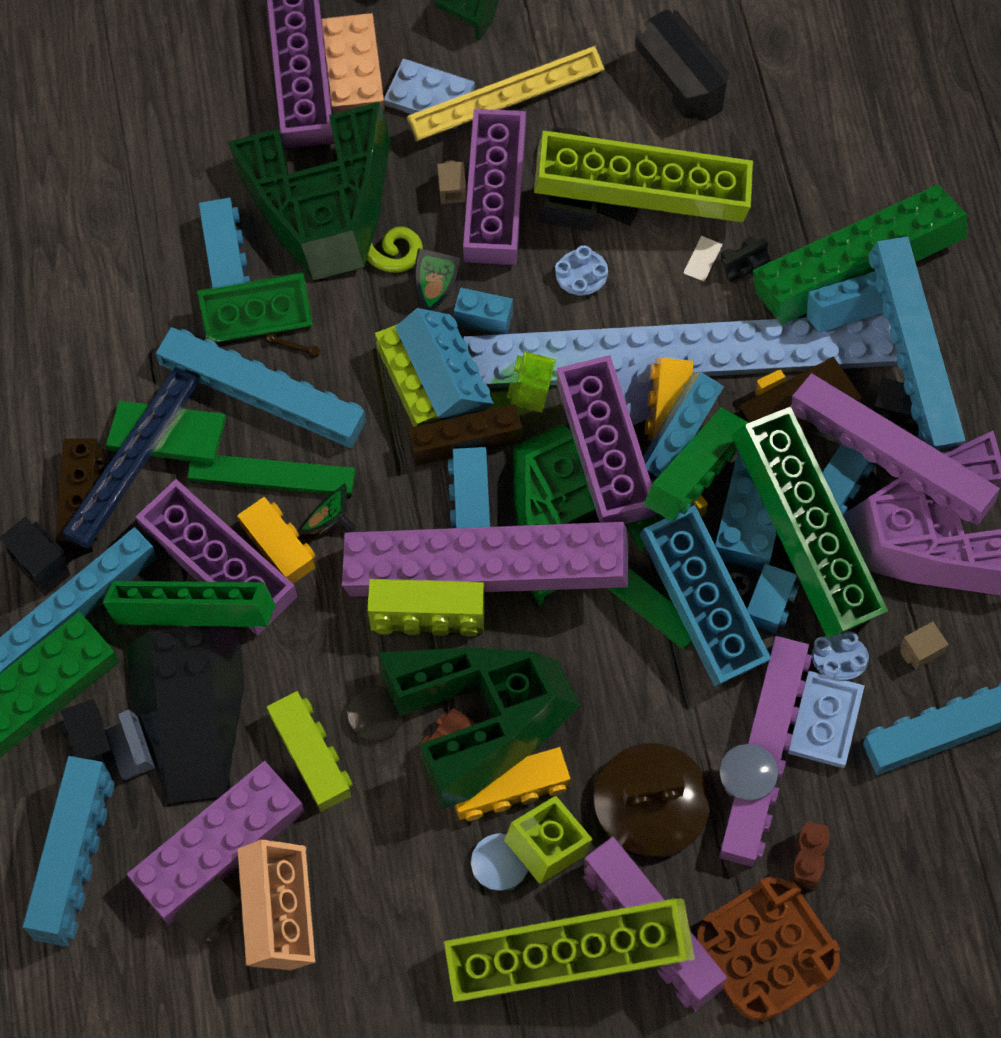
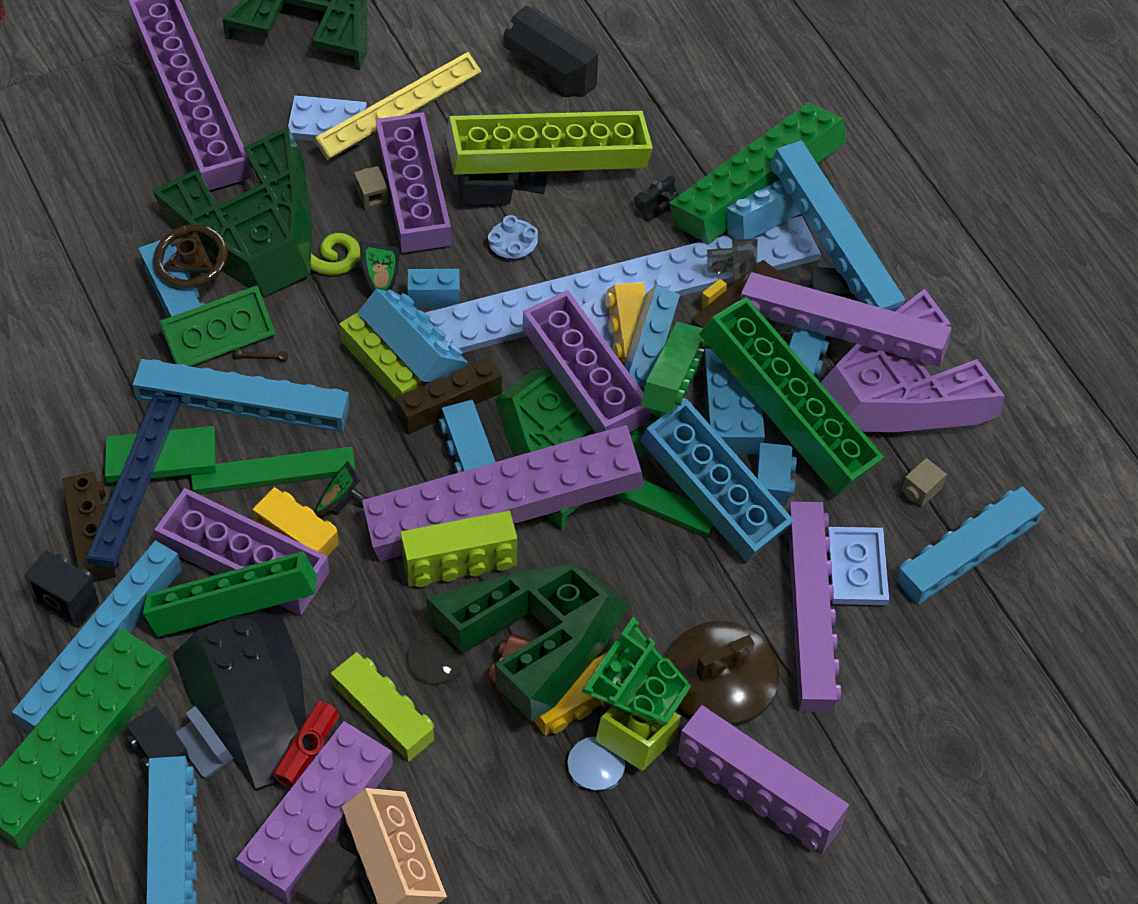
camera: 20 degrees left, 10 degrees down
light nougat brick [322,13,385,114] -> none
lime brick [444,899,695,1002] -> none
clear neon green brick [506,351,556,412] -> none
white sticker [683,236,722,281] -> none
dark orange tile [697,876,840,1021] -> none
sand blue dish [720,744,778,801] -> none
copper brick [791,821,830,891] -> none
light blue dish [812,631,869,680] -> none
none -> dark brown piece [153,225,228,289]
none -> red piece [272,701,340,788]
none -> green wedge [582,617,691,726]
none -> clear smoke brick [707,239,758,280]

